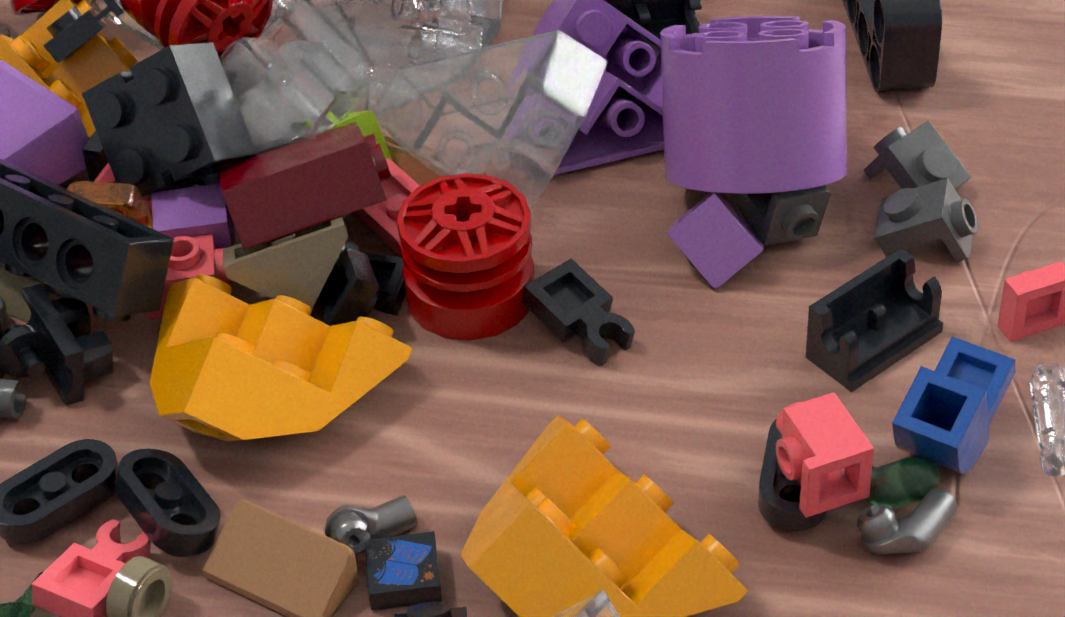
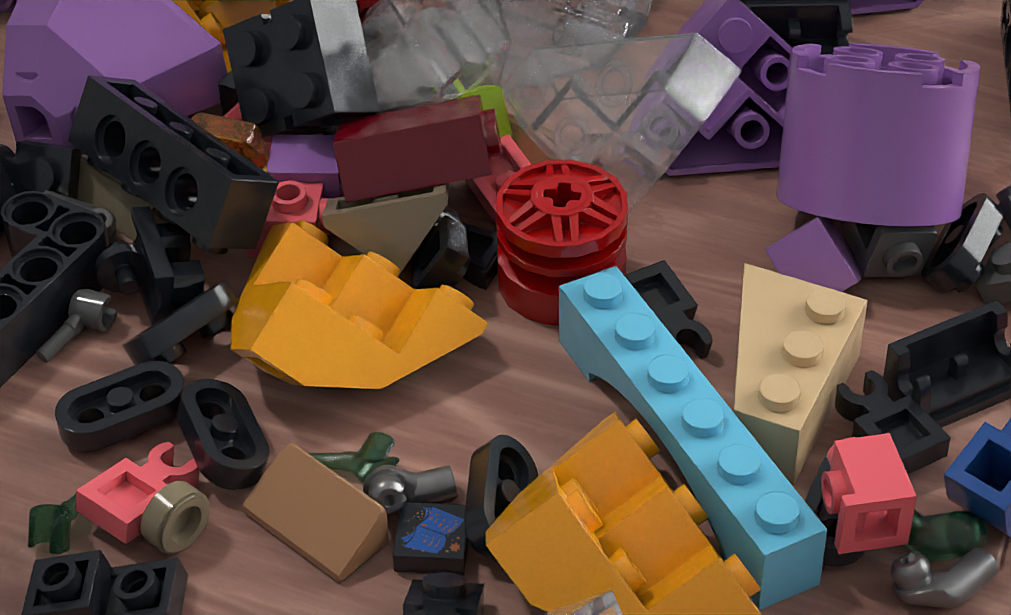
camera: 10 degrees right, 0 degrees up
none -> black plate [122,279,239,365]
none -> clear green hand [308,432,400,483]
none -> black plate [464,435,538,563]
none -> medium azure arch [559,266,827,610]
none -> tan wedge [733,263,867,486]
none -> black plate [834,370,951,474]
none -> black plate [921,193,1004,294]

